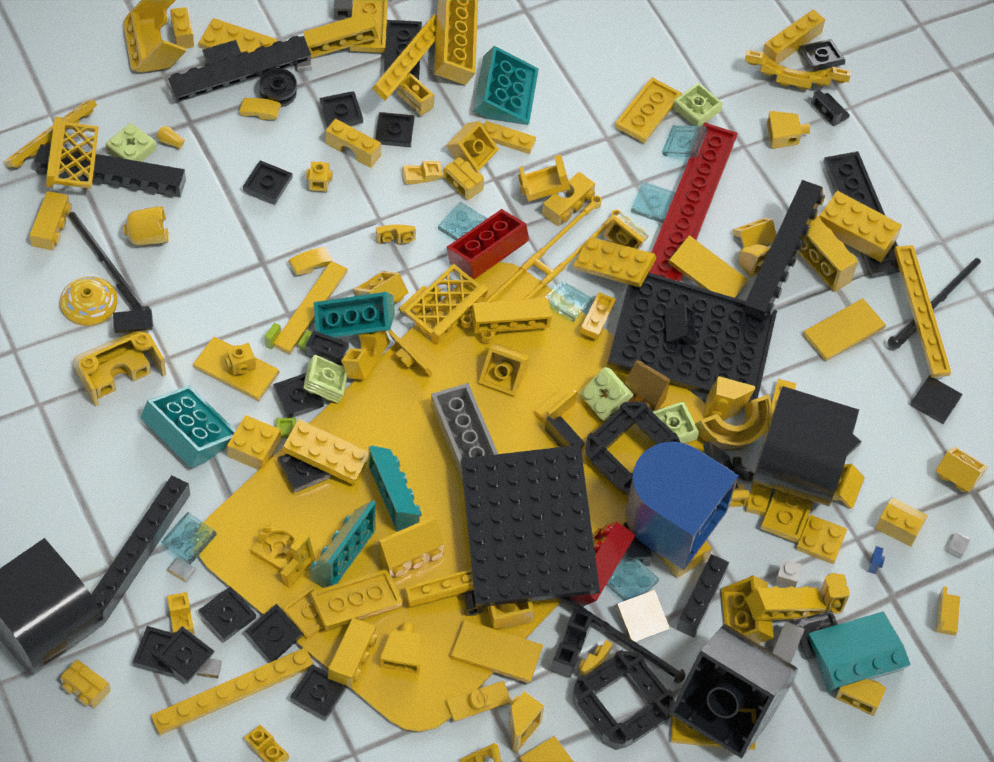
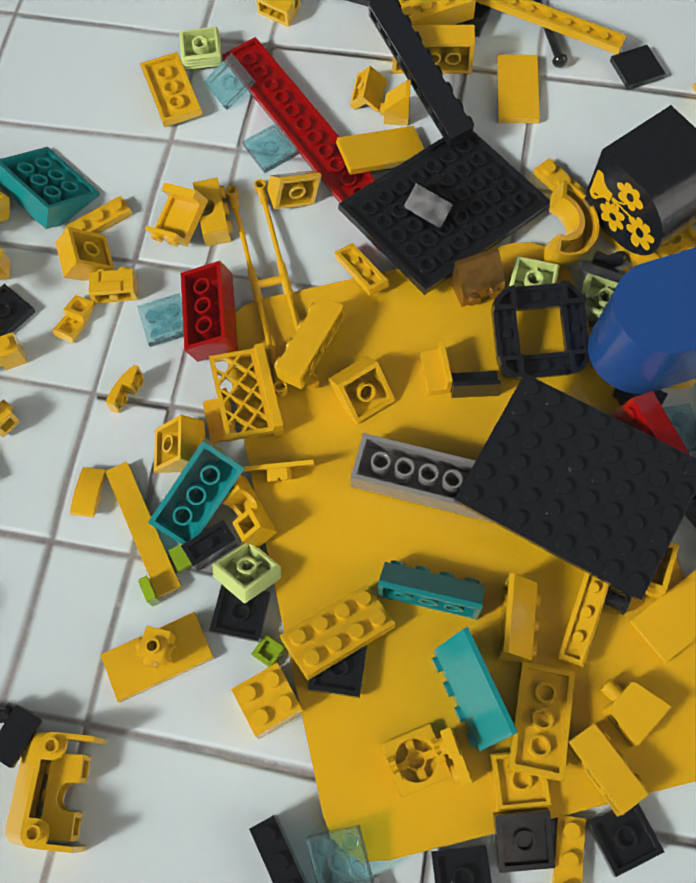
camera: 45 degrees left, 10 degrees up
teal slope [140,385,236,468] -> none
clear light blue tile [545,280,593,322] -> none
yellow plate [573,237,656,287] -> none
yellowish green brick [579,367,633,421] -> none
yellow slope [704,376,755,421] -> none

